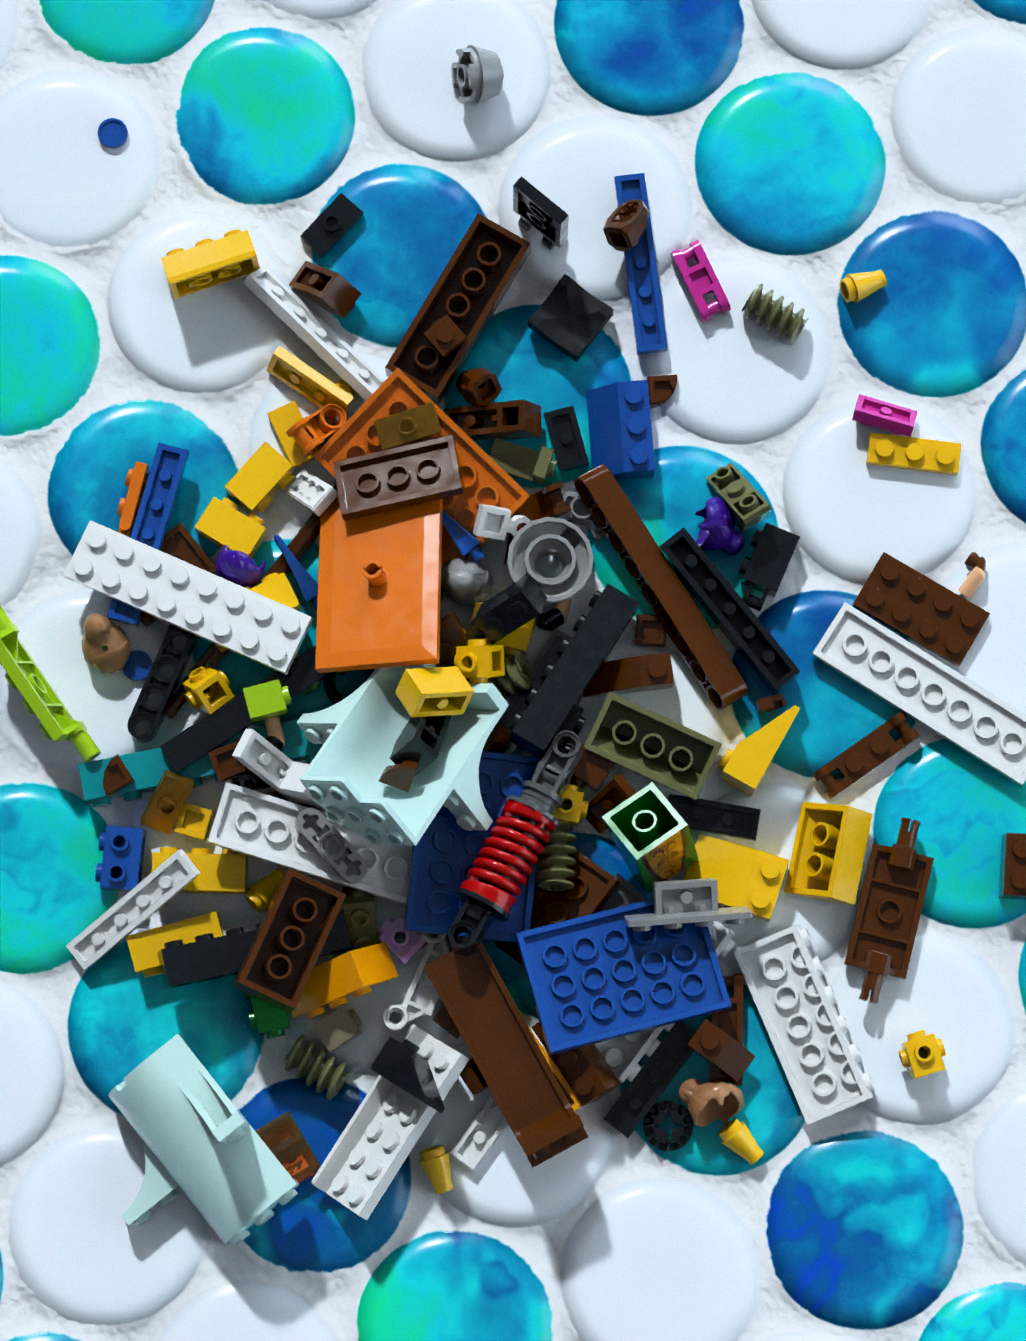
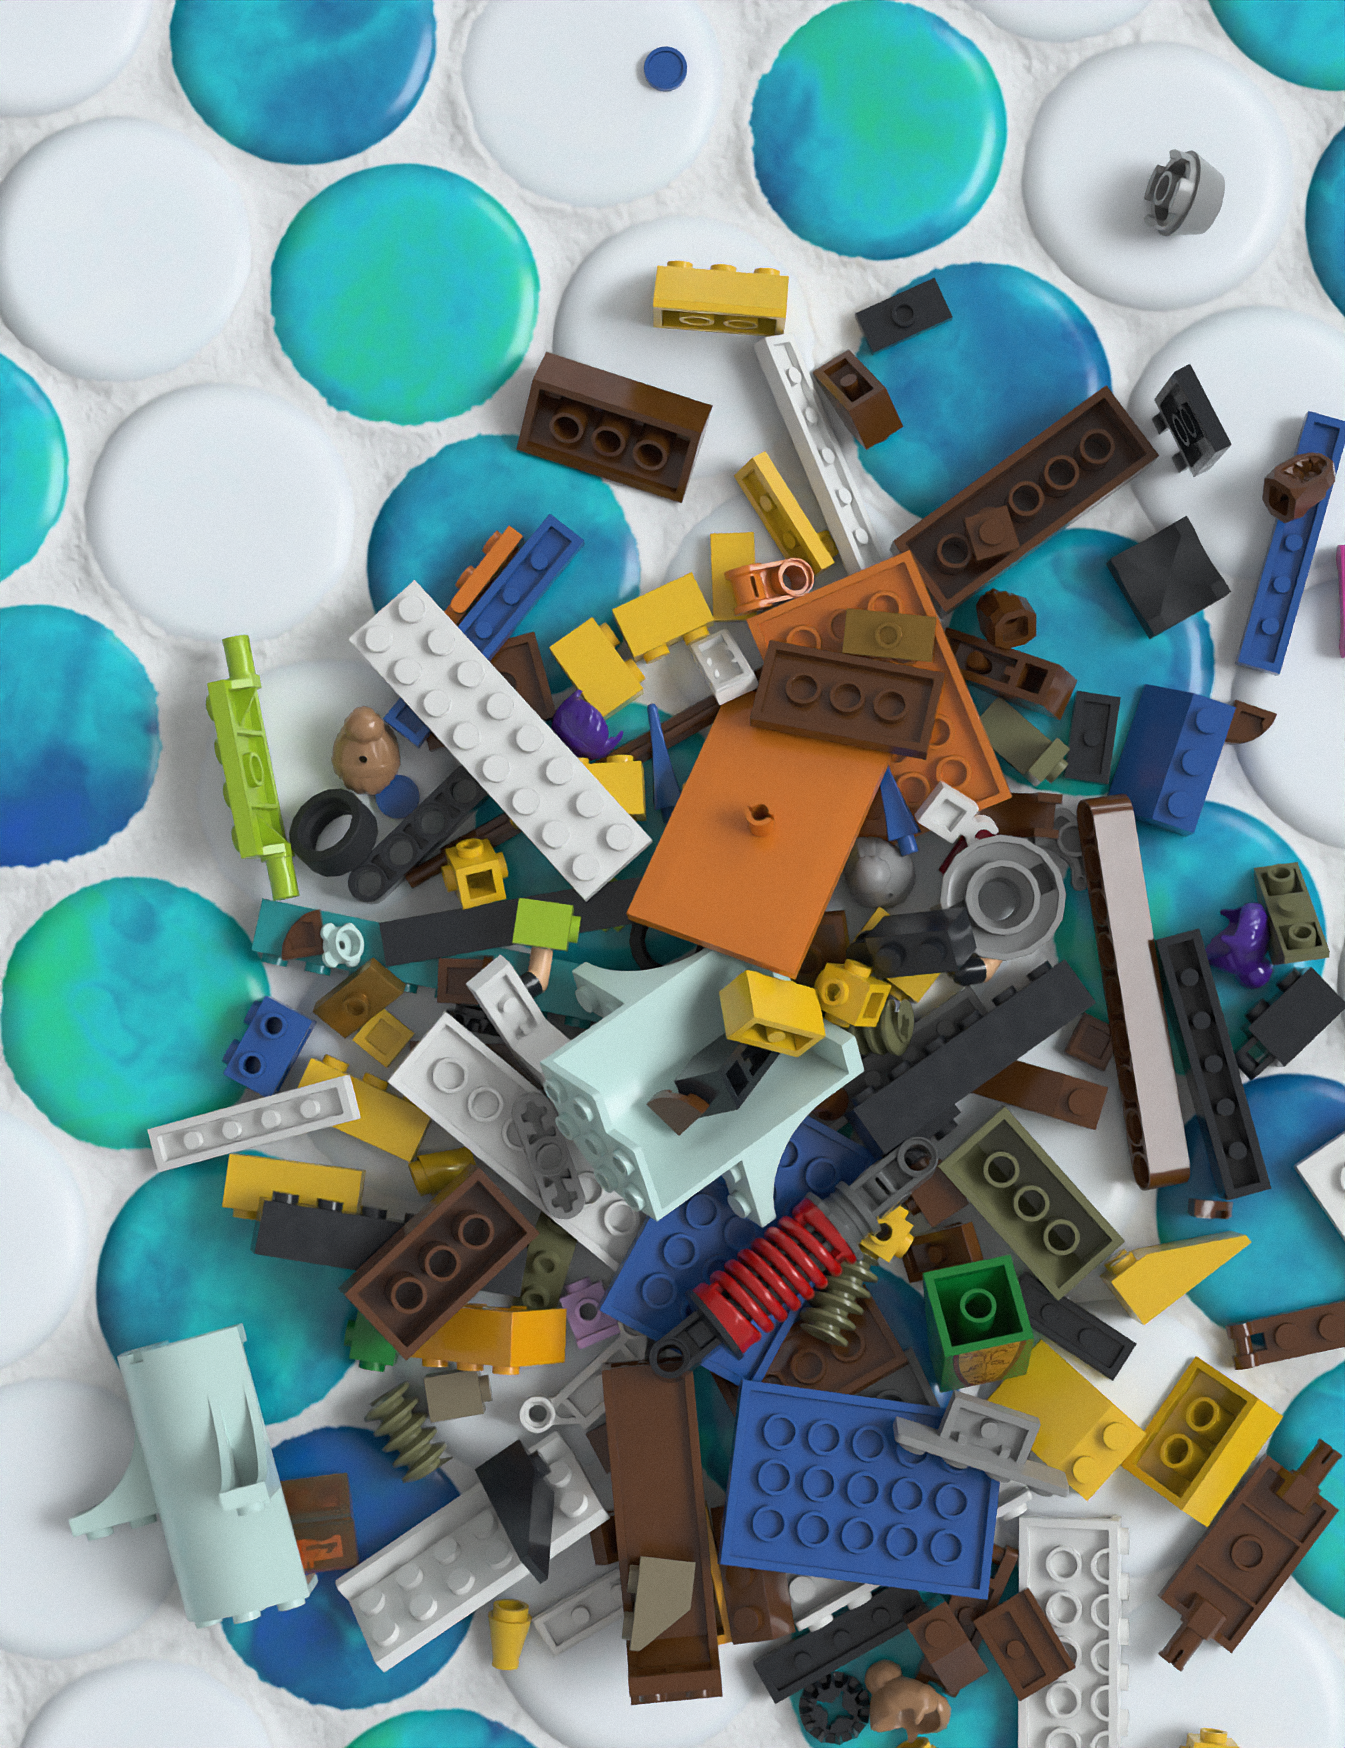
camera: 25 degrees right, 5 degrees up
none -> black tyre [289,788,378,877]
none -> light aqua plate [320,923,364,968]
none -> reddish brown slope [516,352,713,503]
none -> dark tan slope [622,1556,696,1651]
none -> reddish brown plate [972,1587,1076,1701]

